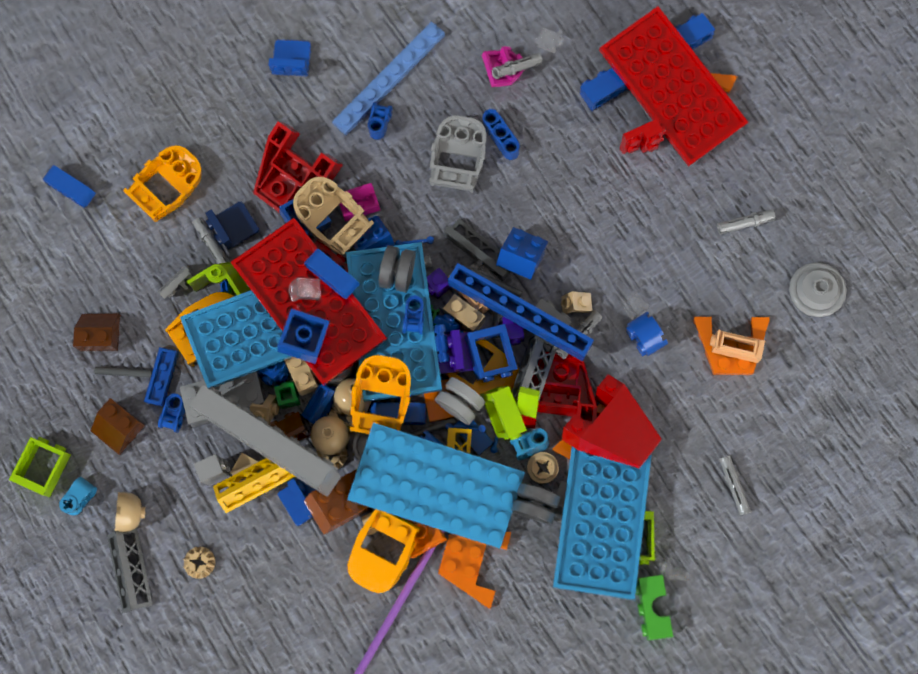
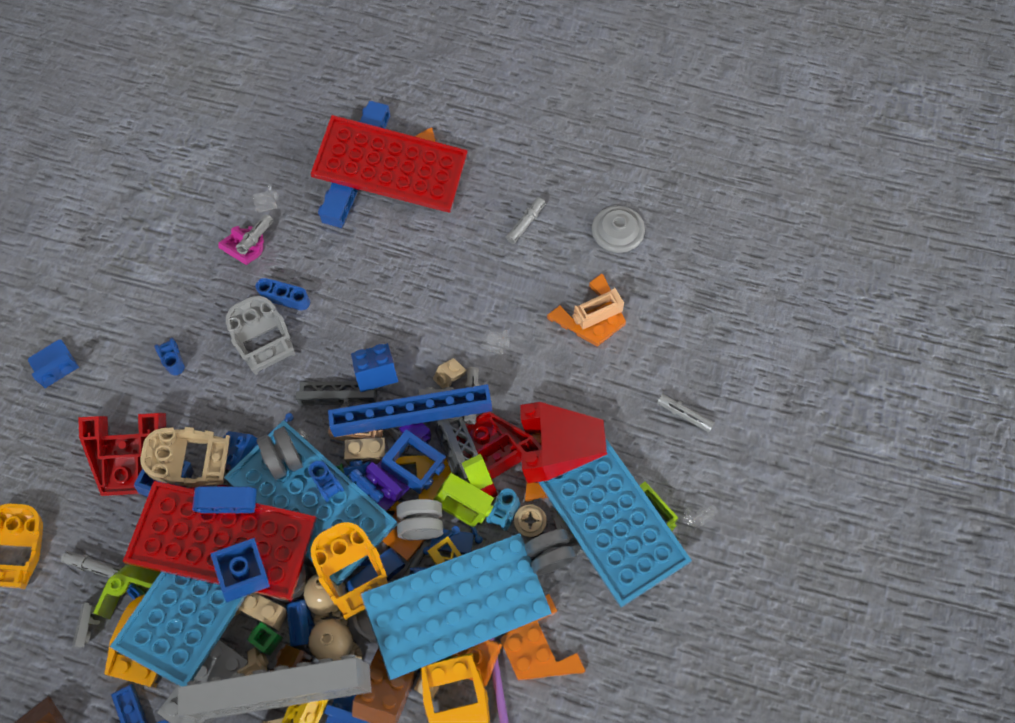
camera: 45 degrees left, 10 degrees down
dark blue bracket [205,201,259,250] -> none
blue brick [257,361,290,387] -> none
clear bracket [289,277,321,302] -> none
medium blue plate [332,22,445,135] -> none
dark pink bracket [340,183,381,222] -> none
dark purple brick [427,267,452,299] -> none
red plate [620,119,666,154] -> none
blue brick [626,312,668,357] -> none
bright green arch [635,575,673,640] -> none

